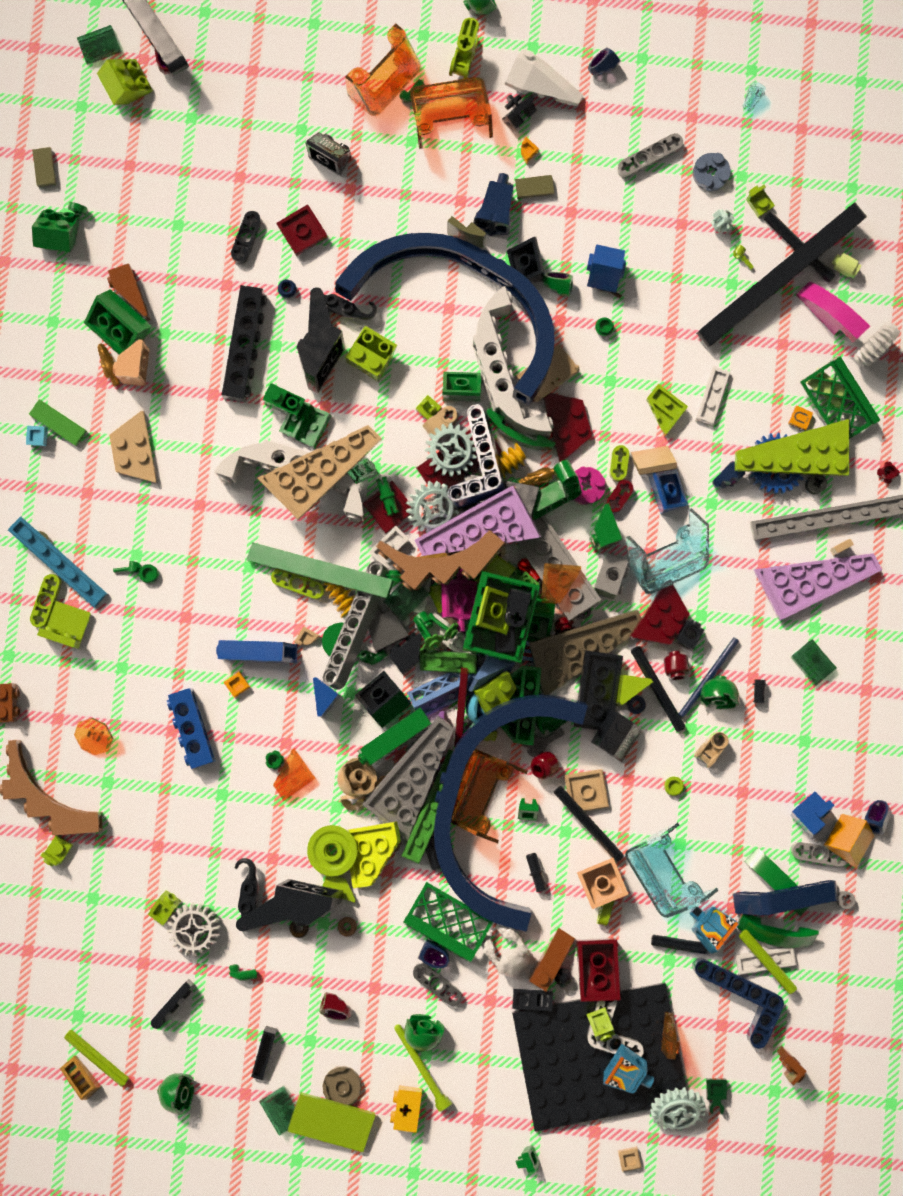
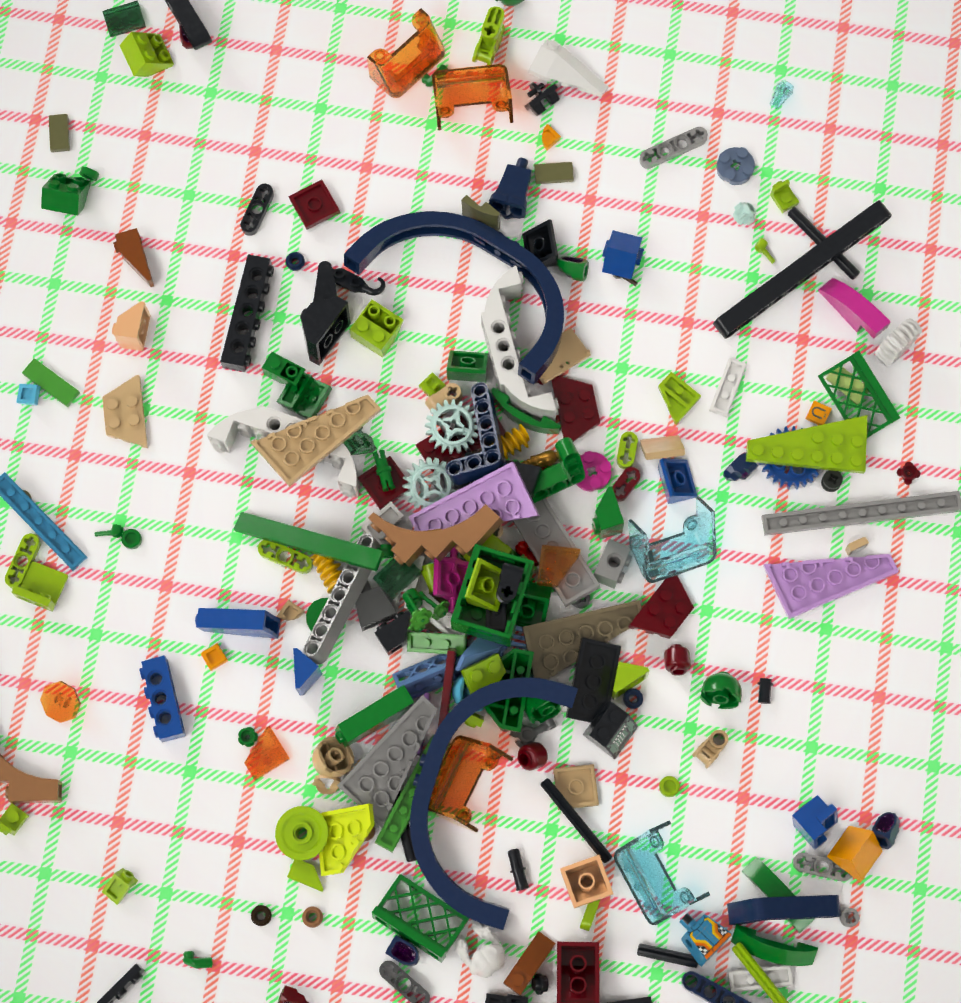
camera: 10 degrees right, 10 degrees down
green slope [84,289,152,355] -> none
pearl gold piece [97,343,120,387] -> none
white gear [167,902,221,957] -> none
black slope [234,858,343,932] -> none
black slope [305,132,352,176] -> none
black slope [355,671,411,728] -> none
green arm [359,649,388,665] -> none
green tile [517,798,539,821] -> none
dark red plate [555,617,574,634] -> none
dark blue rock [588,47,621,76] -> none
green plate [595,317,614,336] -> none
black axle [631,646,686,732] -> none
black brick [674,620,705,651] -> none
dark blue piece [679,637,739,718] -> none
clear green plate [790,639,837,686] -> none
yellowish green brick [832,252,862,278] -> none

